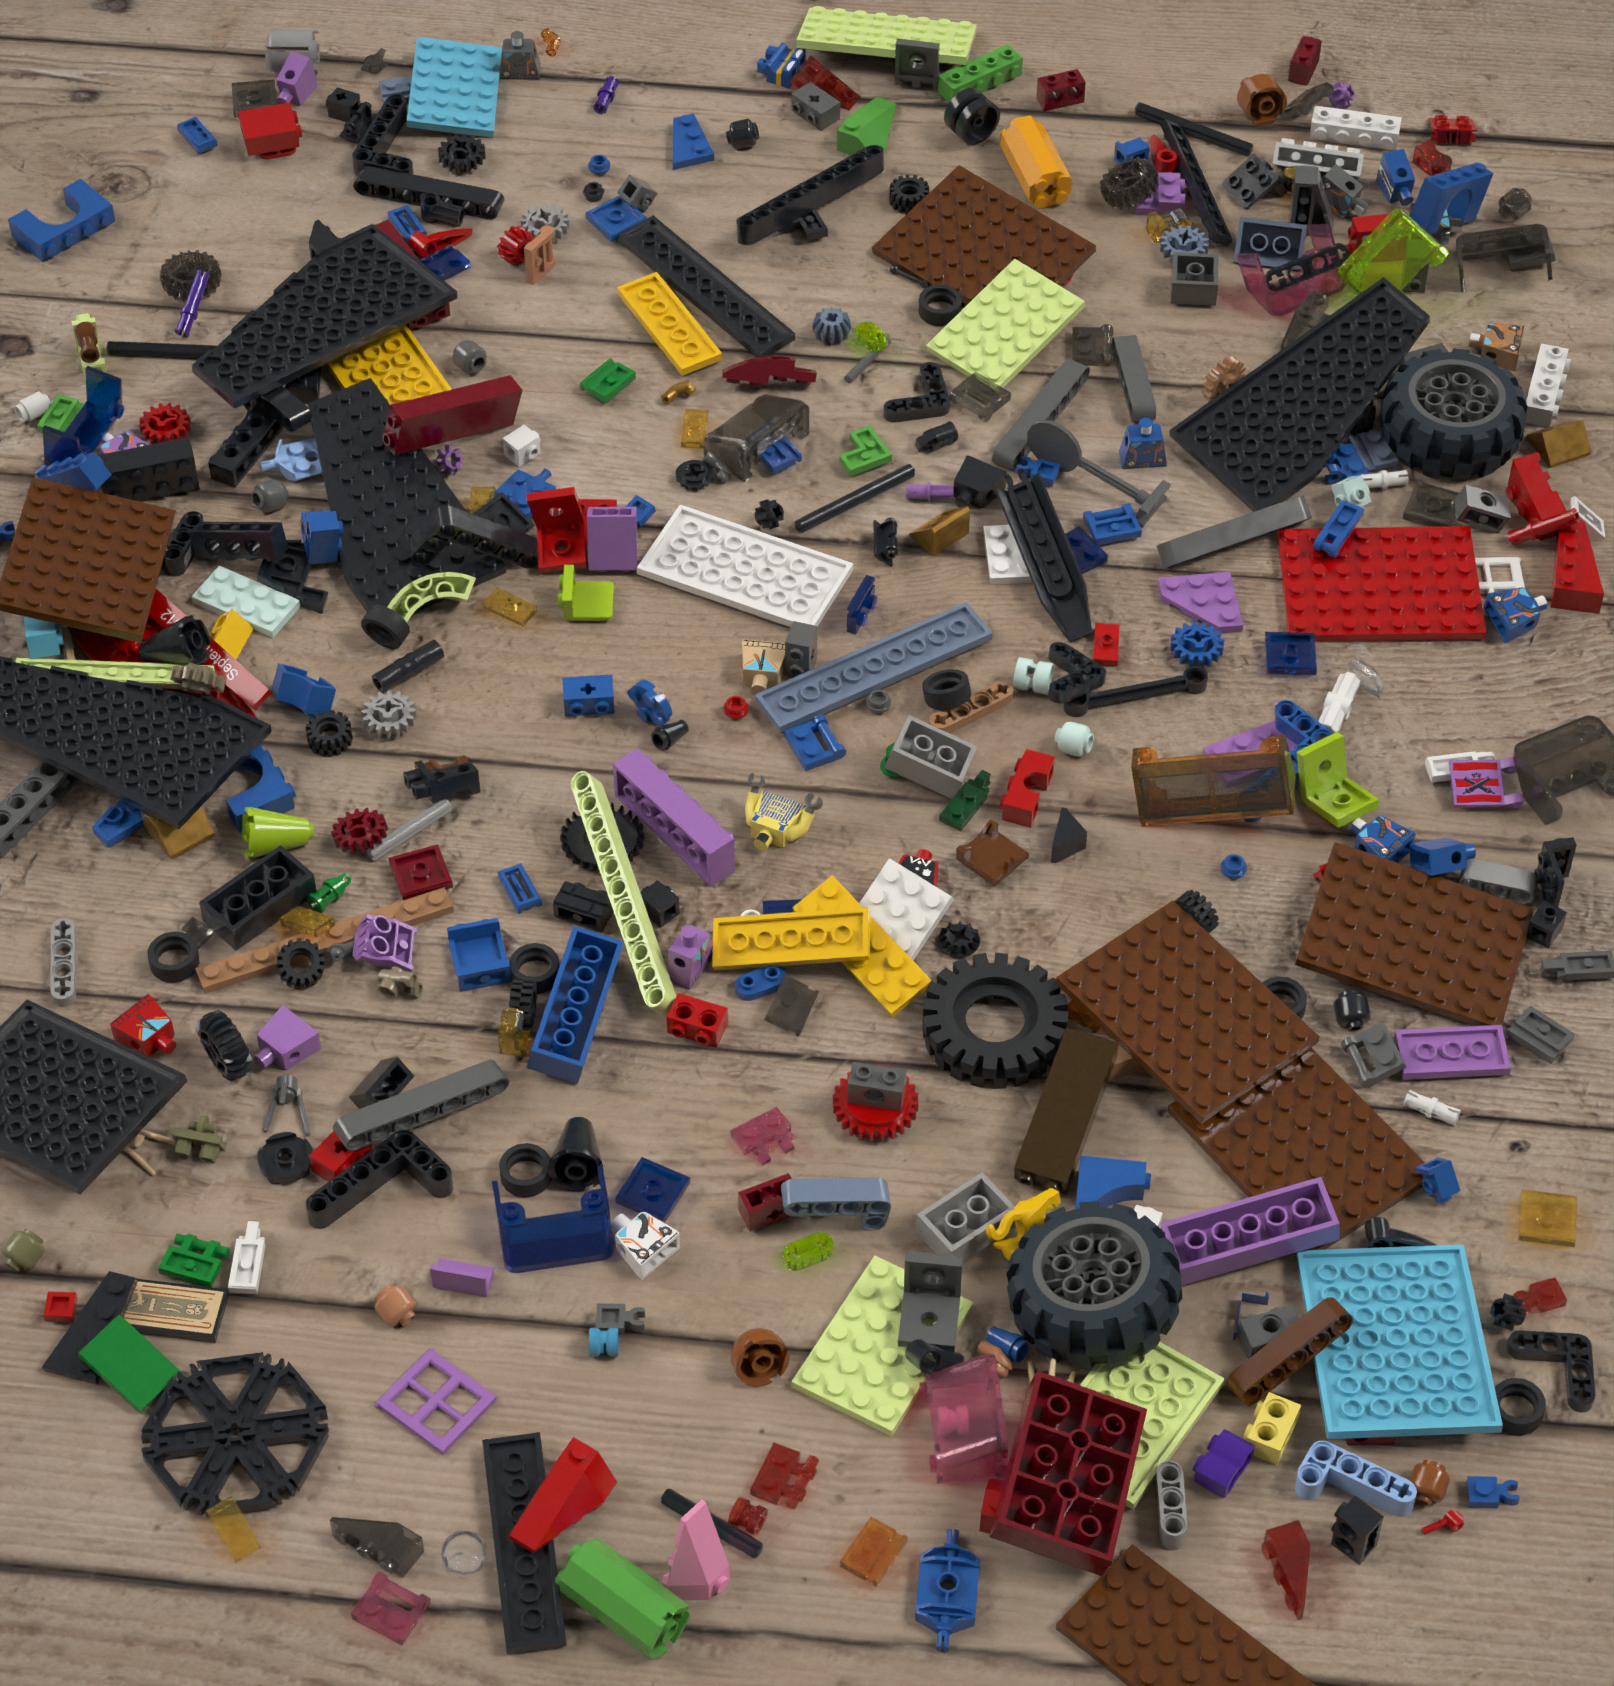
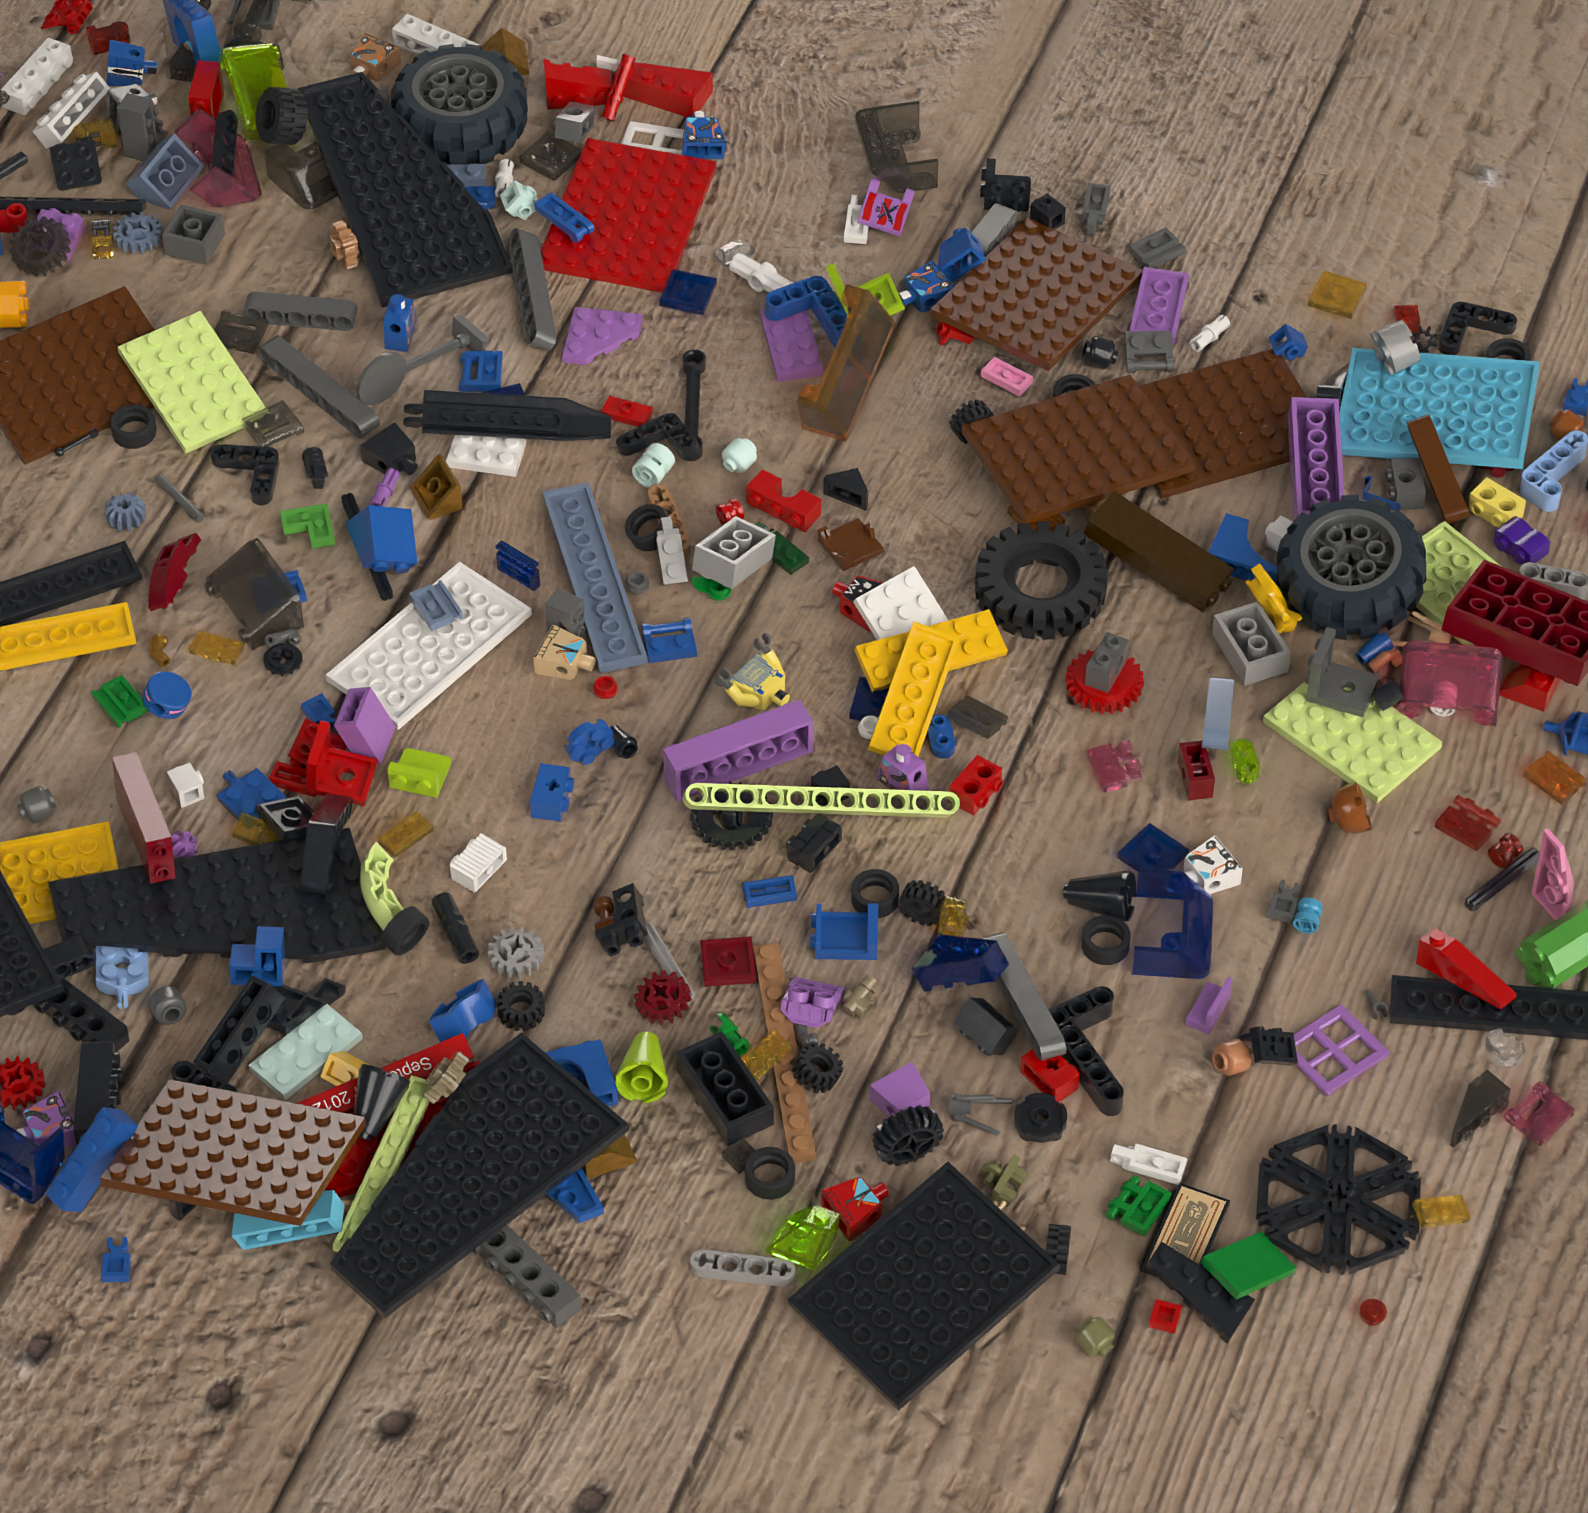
camera: 75 degrees left, 0 degrees up
blue brick [526,926,624,1084] -> none
black gear [755,499,784,529] -> none
clear neon green beam [855,322,888,352] -> none
black hinge [873,517,898,567] -> none
black gear [938,921,980,957] -> none
blue plate [1016,456,1061,486] -> none
blue gear [1170,621,1224,667] -> none
blue plate [1221,854,1247,879] -> none
none -> blue head [142,671,192,719]
none -> black tyre [255,87,308,145]
none -> blue slope [346,505,417,574]
none -> sand blue plate [409,580,463,631]
none -> white brick [450,833,507,893]
none -> light grey hinge [656,516,688,586]
none -> red wheel [716,498,744,525]
none -> clear neon green slope [766,1205,840,1270]
none -> clear blue wedge [911,934,1009,992]
none -> bright pink plate [981,357,1033,397]
none -> black tyre [1046,1223,1071,1275]
none -> black bracket [1240,1026,1298,1066]
none -> clear red plate [1359,1299,1387,1326]
none -> dark grey hand [1365,989,1389,1020]
none -> light grey brick [1370,320,1420,376]

